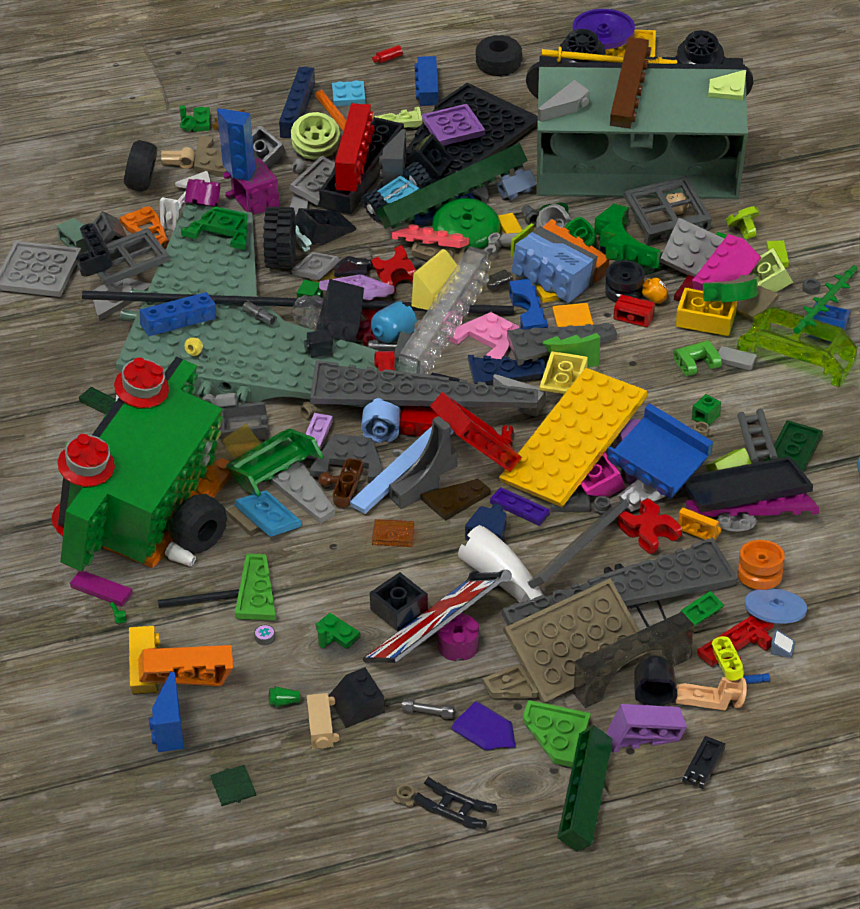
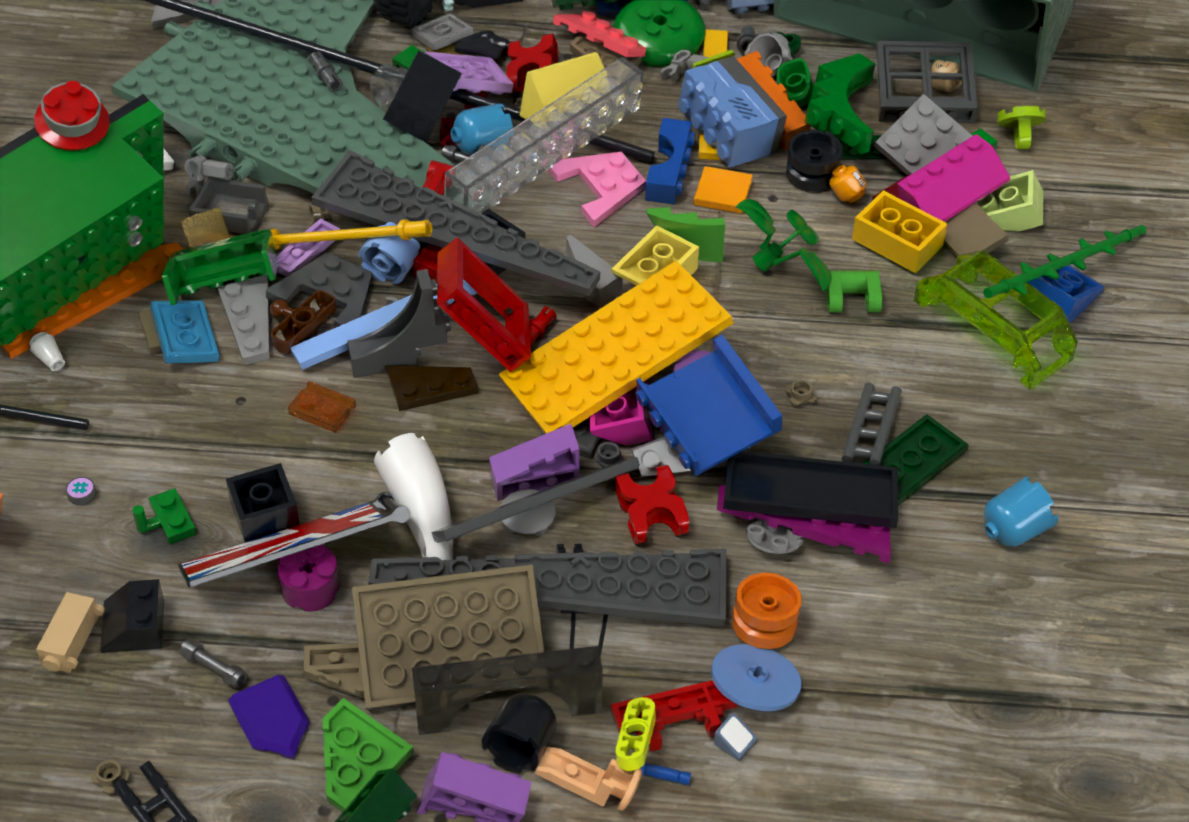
camera: 20 degrees right, 5 degrees up
blue brick [140,292,216,336] -> none
black tyre [169,494,227,554] -> none
light yellow plate [184,338,203,356] -> none
bright green wing [235,554,276,621] -> none
green cone [269,686,300,707] -> none
black brick [304,330,333,358] -> none
dark blue torso [465,504,507,541] -> none
dark blue wing [468,355,546,386] -> none
clear smoke brick [486,269,513,292] -> none
dark purple tile [490,487,550,526] -> none
dark grey wing [507,323,617,366] -> none
red brick [613,295,655,328] -> none
green hinge [676,591,724,633] -> none
light orange bracket [678,507,722,540] -> none
green brick [692,394,721,425] -> none
green arch [703,274,758,302] -> none
lime panel [706,448,751,472] -> none
light grey tile [718,346,757,371] -> none
lime tile [766,240,789,268] -> none
dark grey tile [802,278,821,294] -> none
none -> yellow bar [271,219,433,251]
none -> medium lavender wedge [489,424,579,501]
none -> light grey dish [501,489,556,536]
none -> green plant [735,199,832,292]

